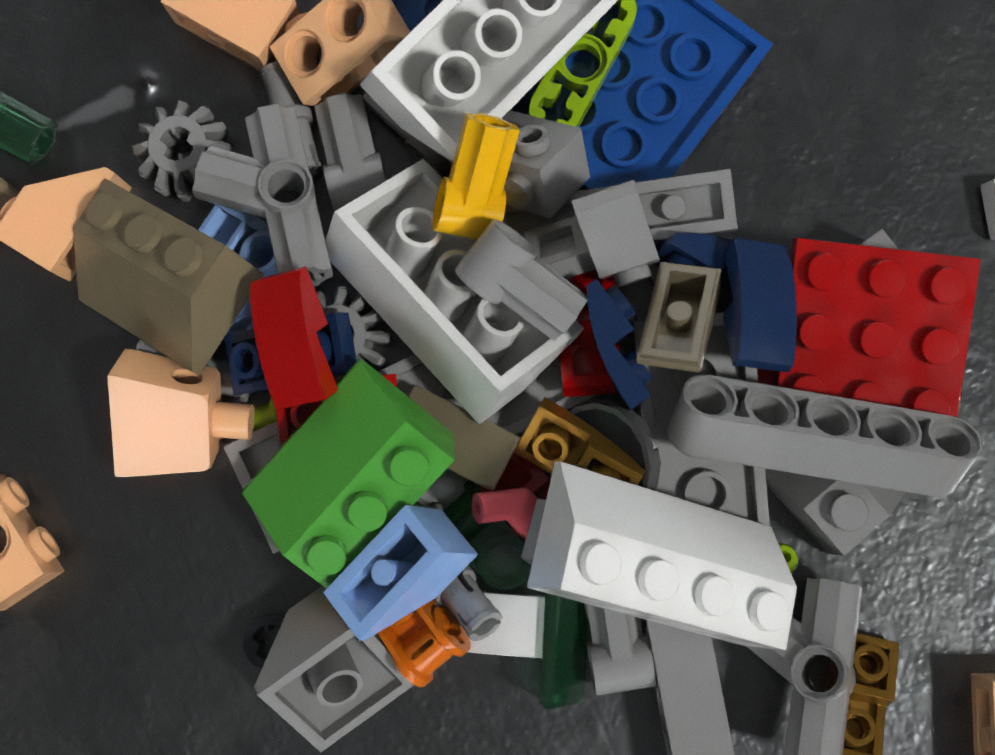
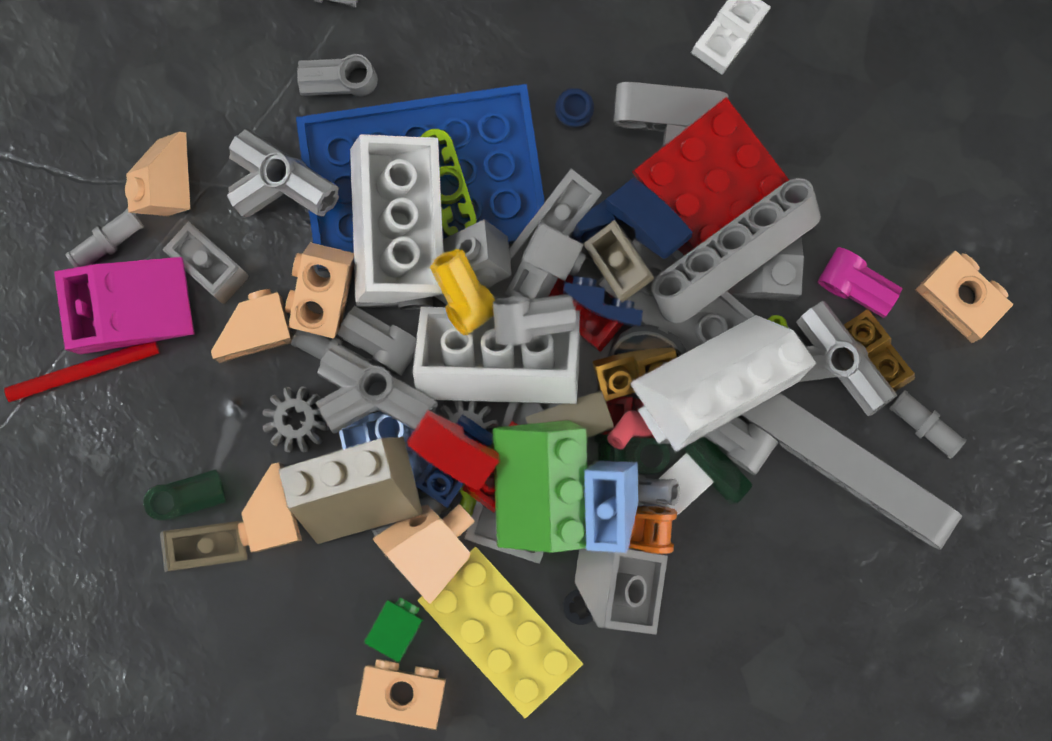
camera: 55 degrees left, 0 degrees up
none -> green brick [364,597,424,662]
none -> light yellow plate [417,547,583,719]
none -> dark blue plate [555,88,594,127]
none -> light grey beam [613,82,729,132]
none -> dark pink piece [818,247,903,318]

